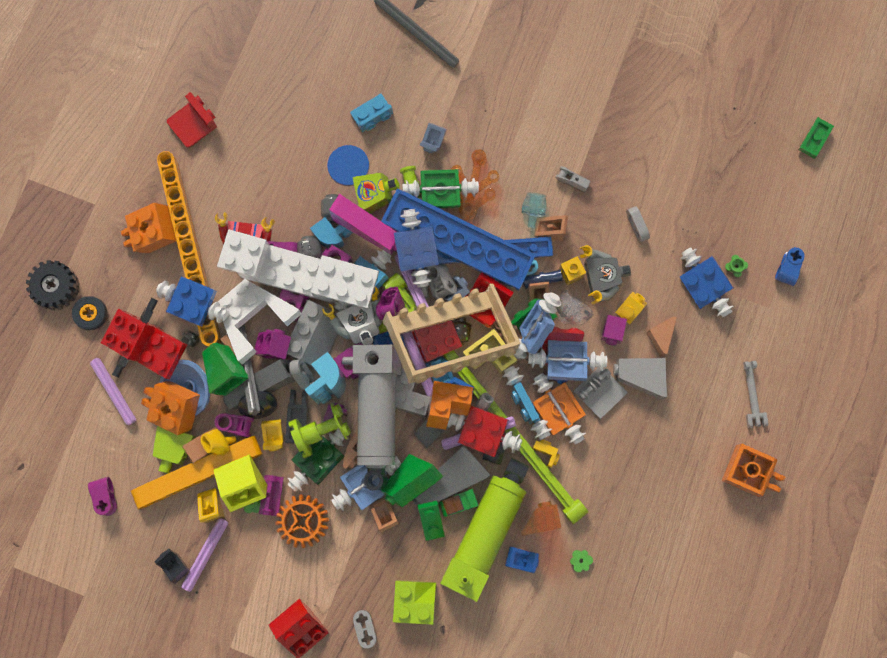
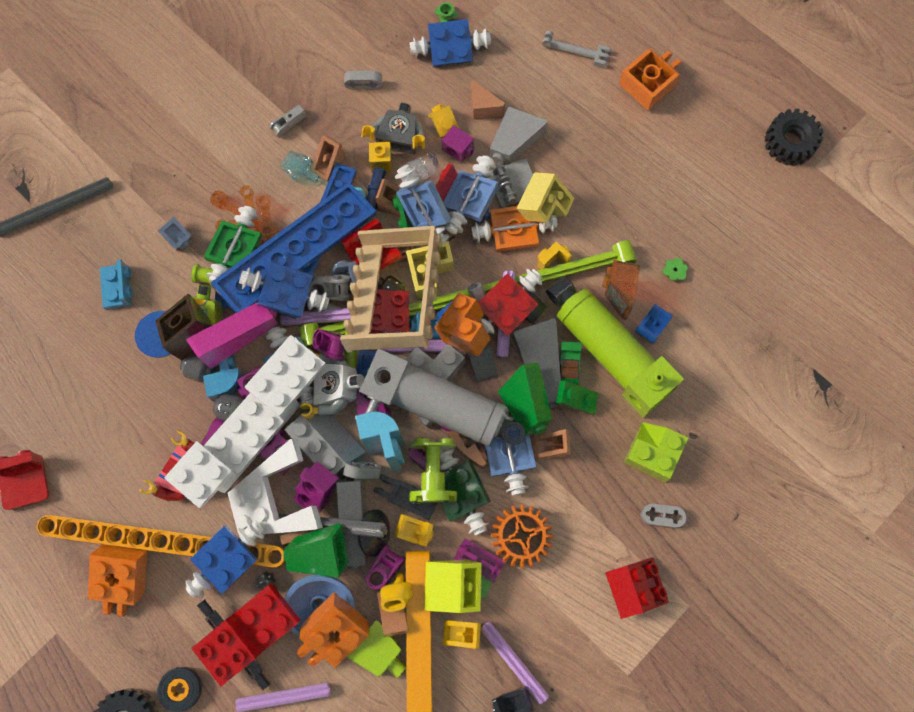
camera: 65 degrees left, 5 degrees down
plate [502,366,552,440] -> none
none -> dark brown slope [155,294,212,361]
none -> light yellow brick [517,172,575,223]
none -> black tyre [764,109,824,166]

